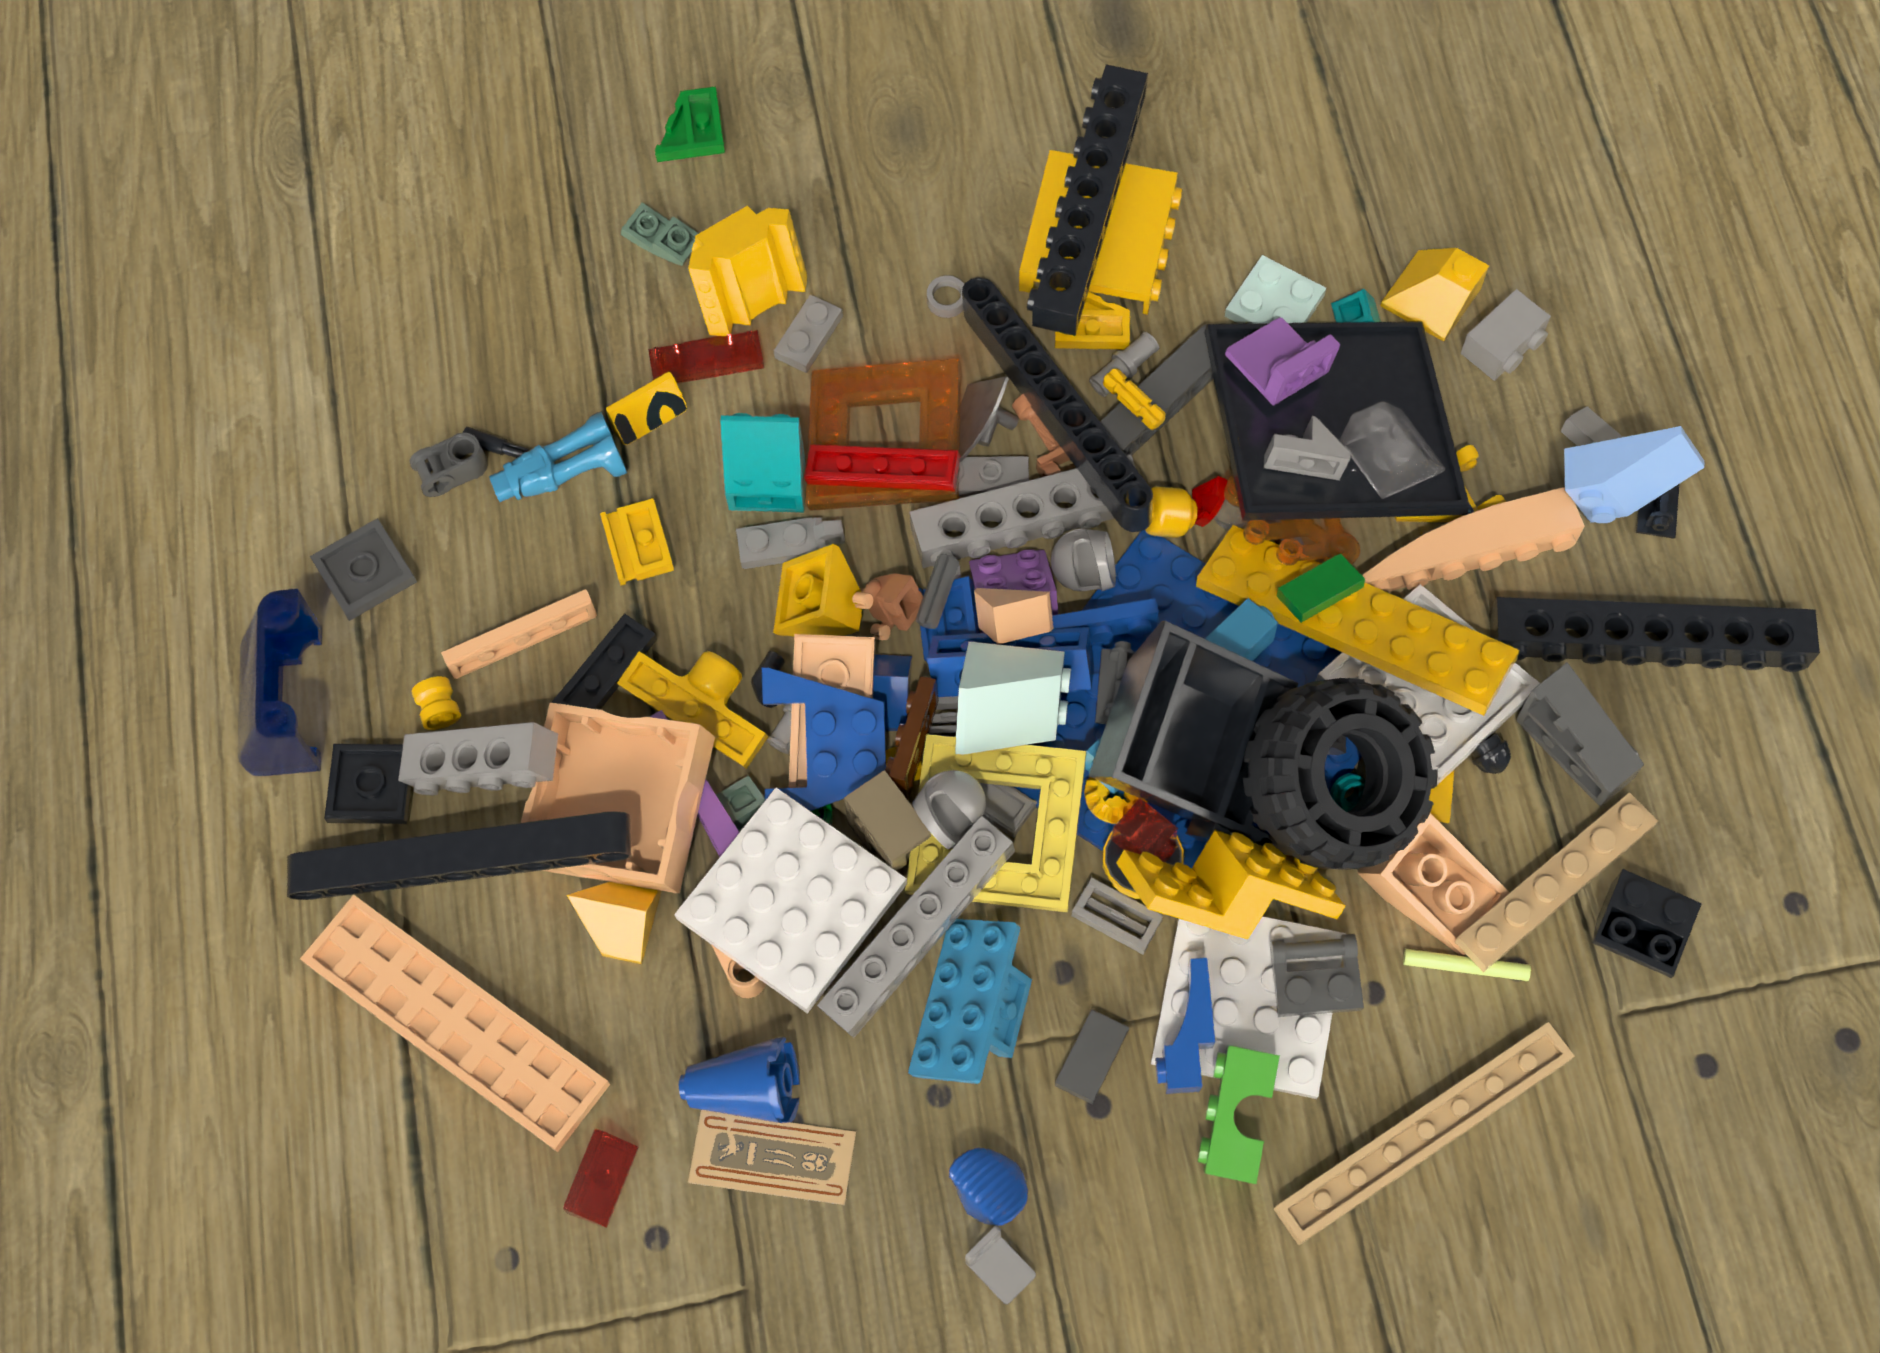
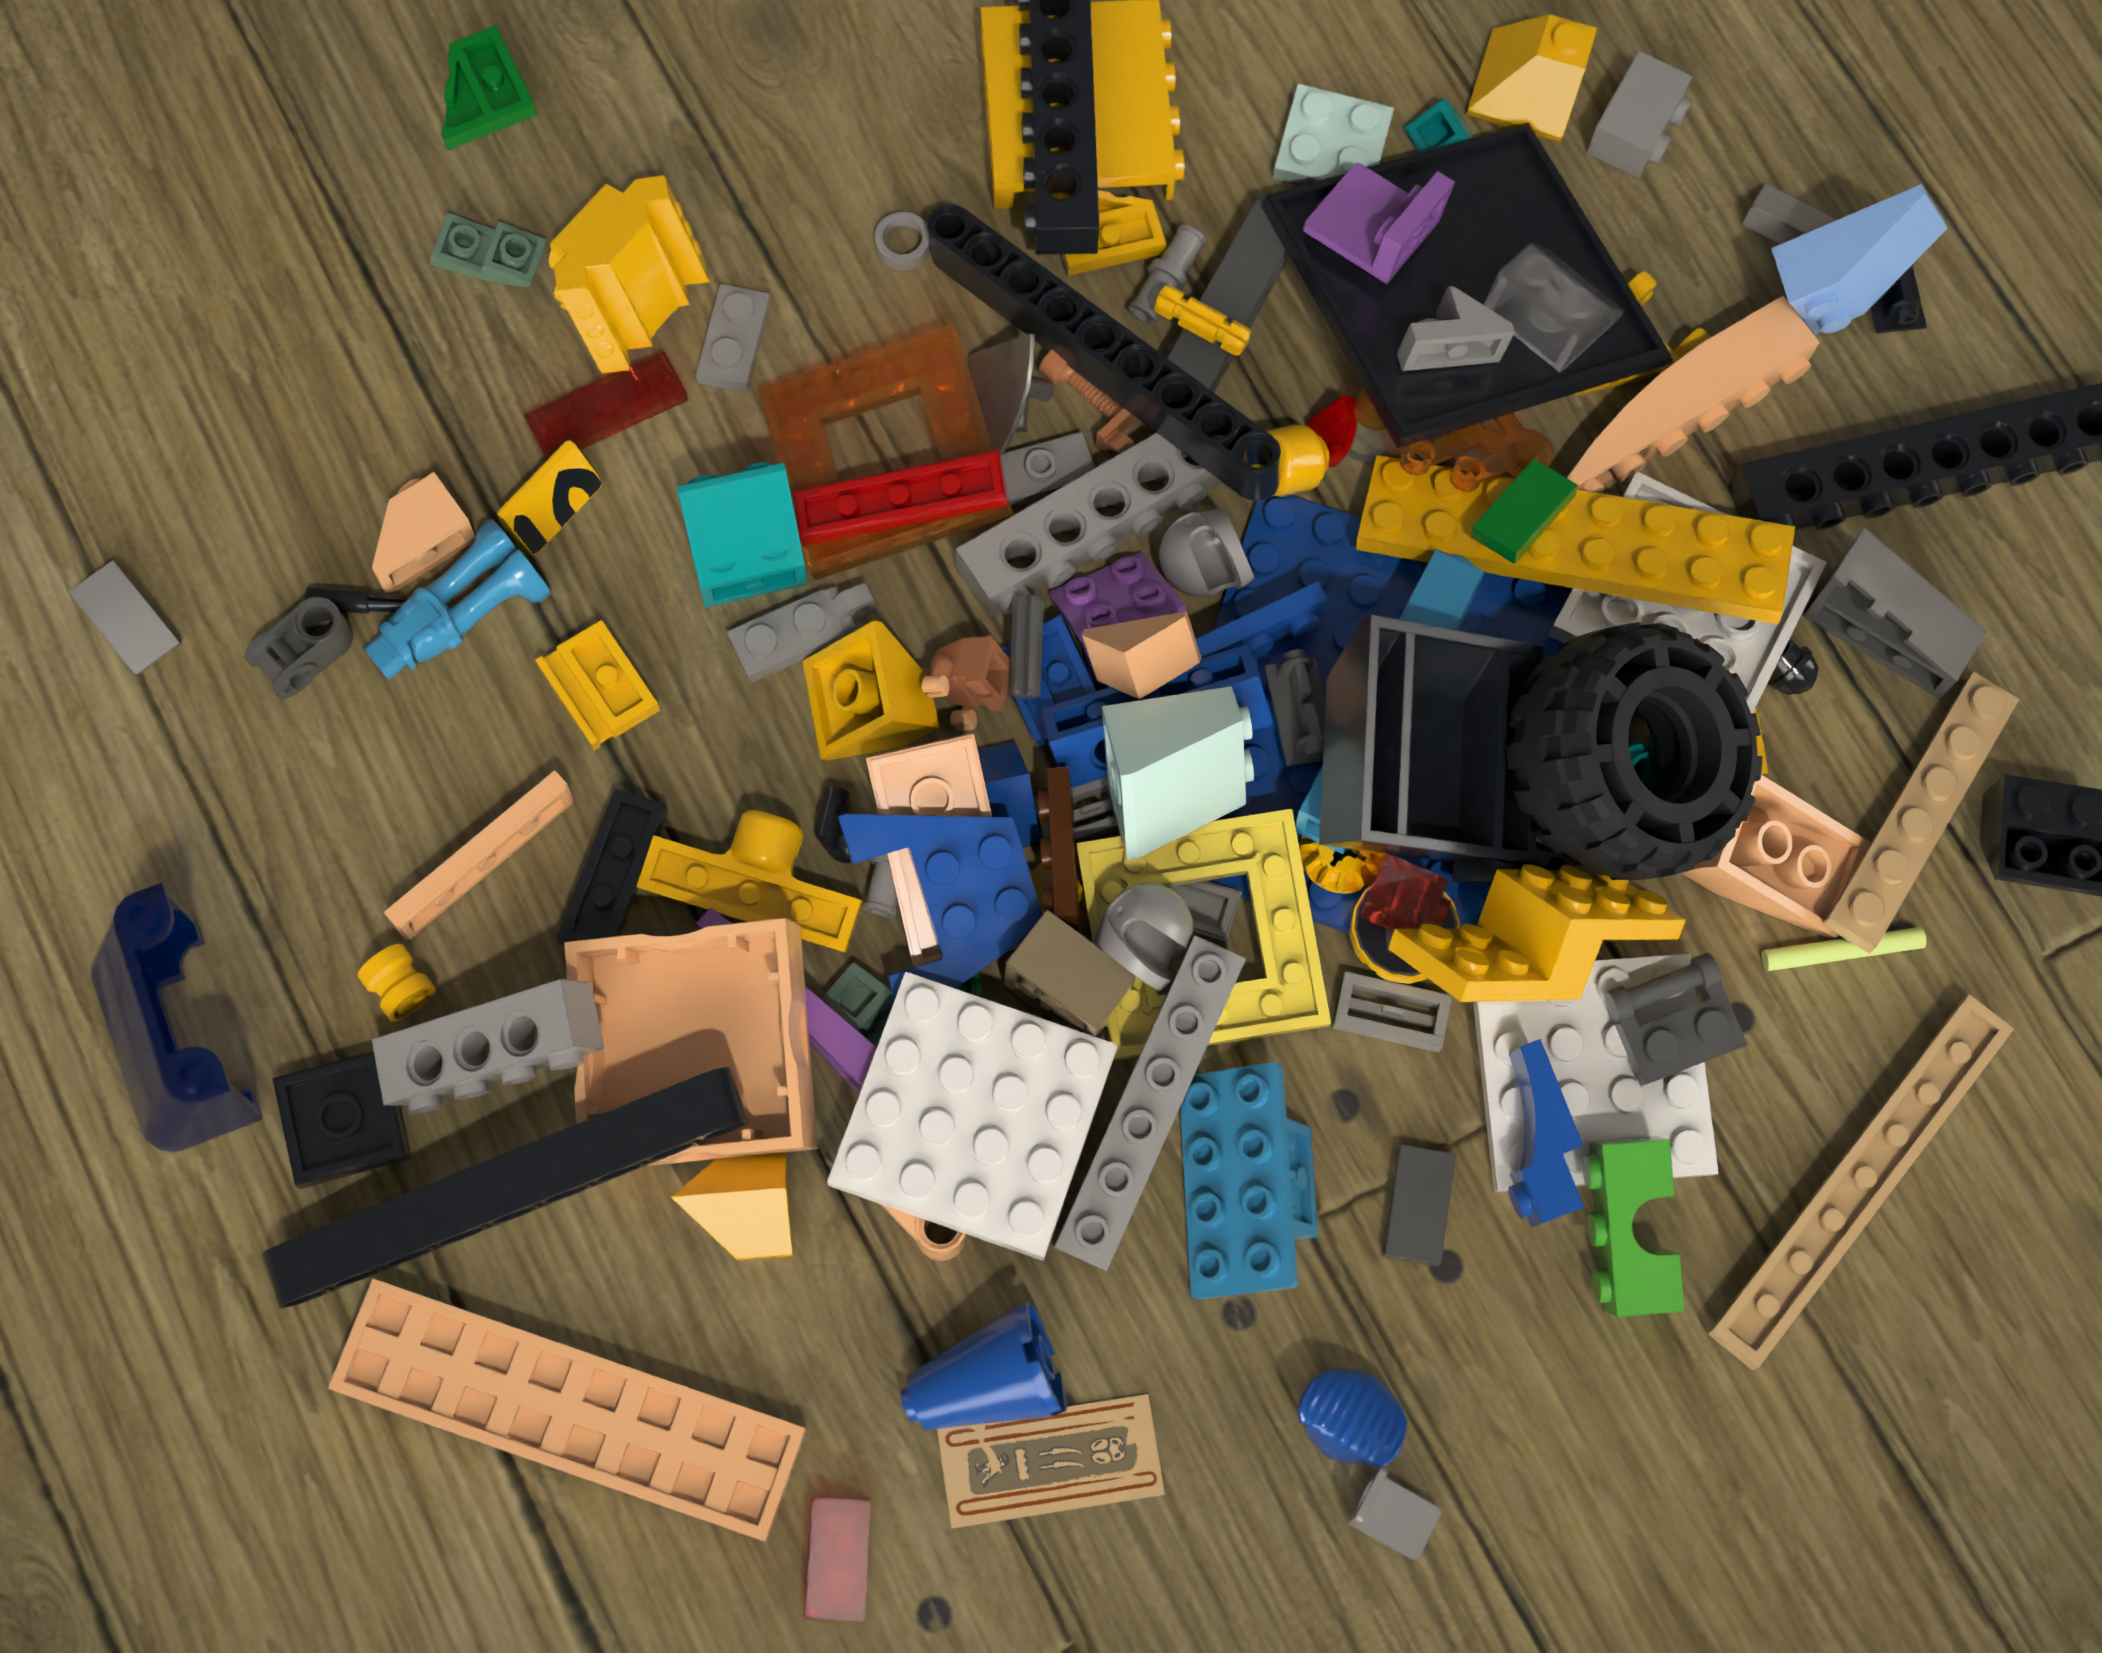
camera: 25 degrees left, 5 degrees up
dark grey plate [310,518,417,621] -> none
none -> light grey slope [68,560,180,676]
none -> light nougat slope [372,472,475,594]

